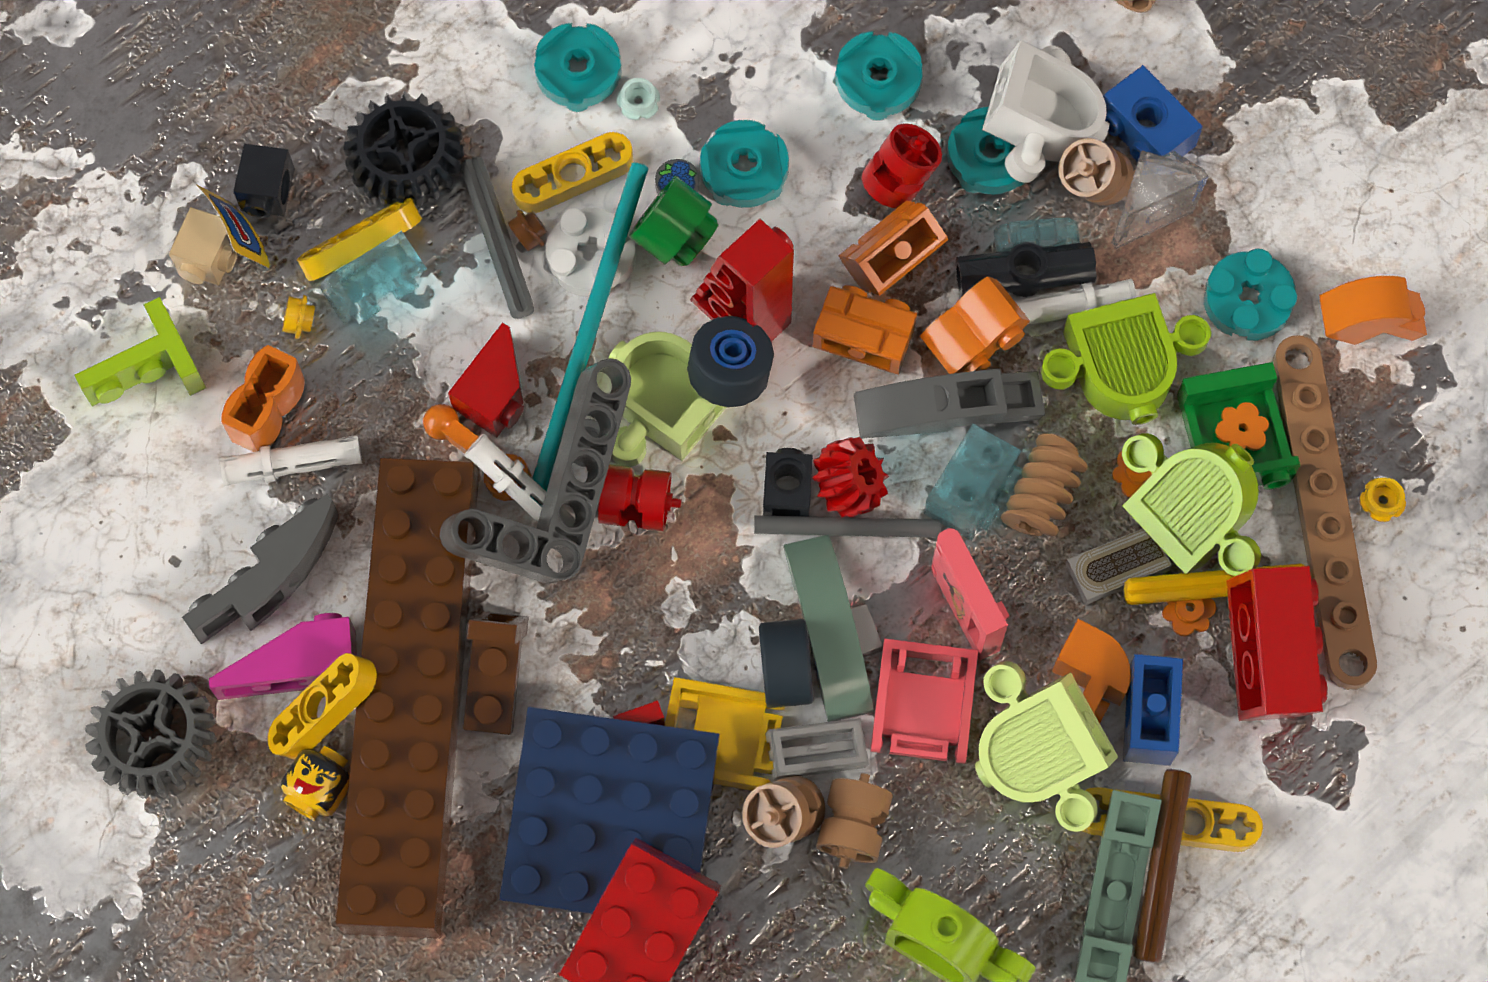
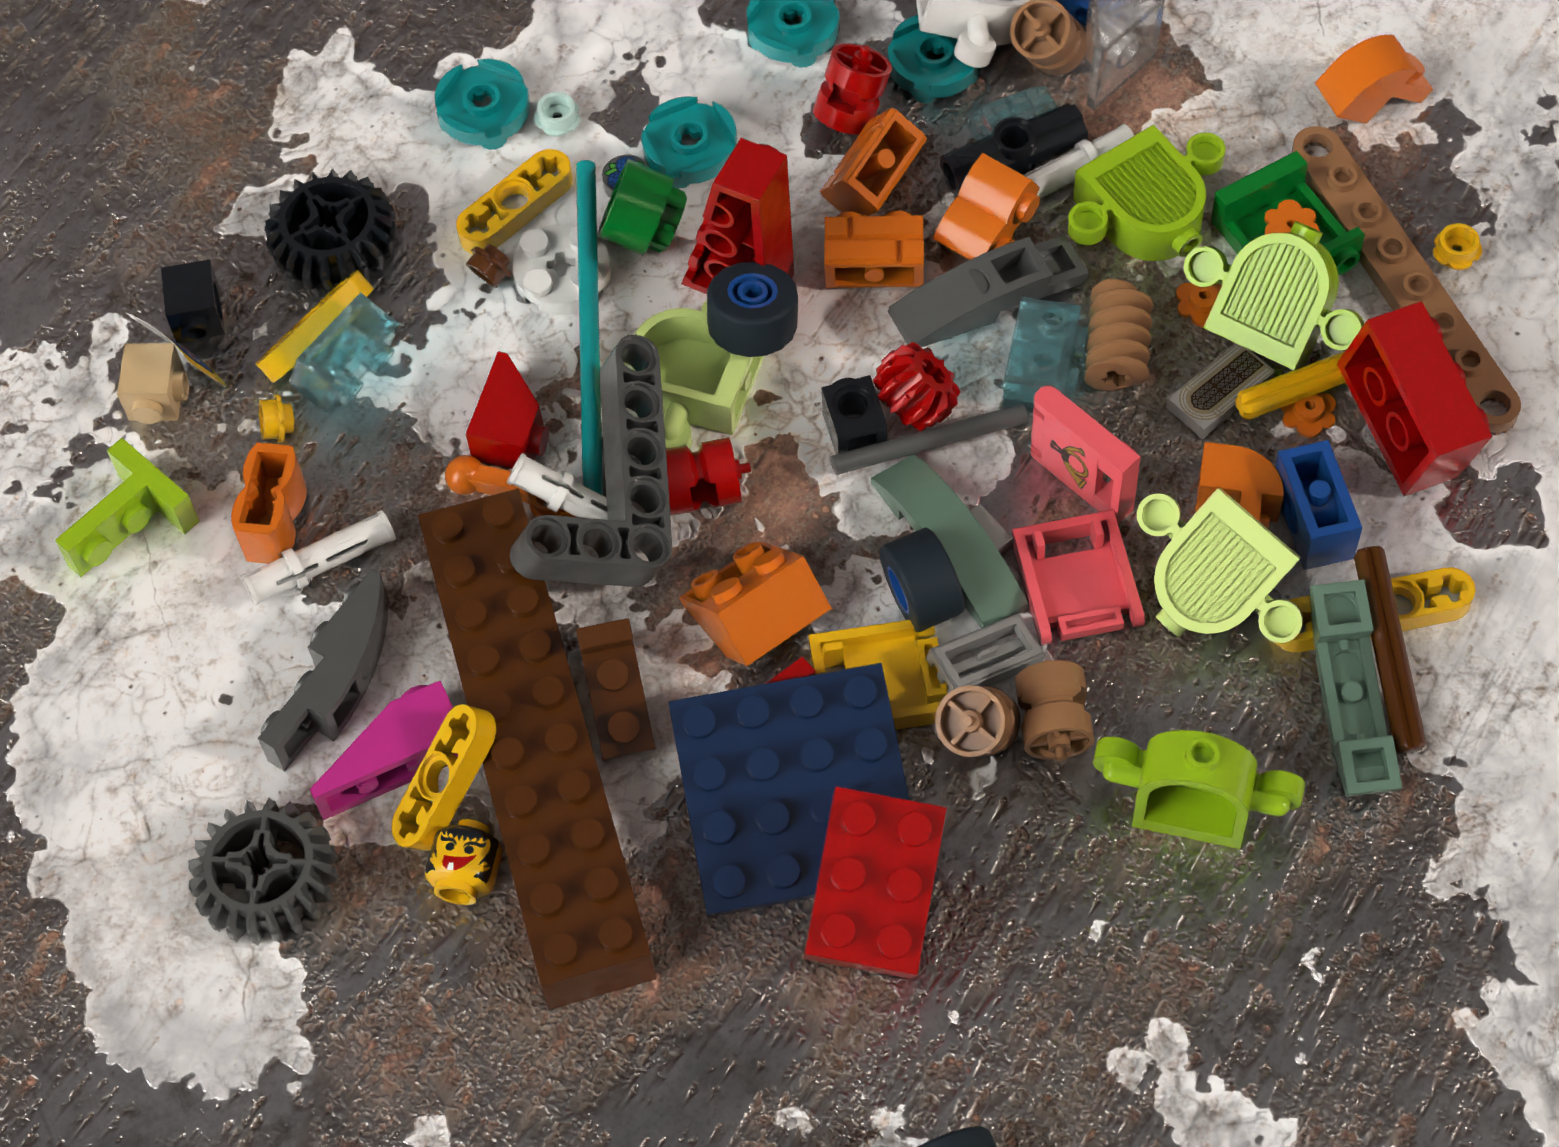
camera: 15 degrees left, 10 degrees down
dark grey axle [461,157,534,319] -> none
teal plate [1204,248,1297,341] -> none
none -> orange slope [679,542,832,666]

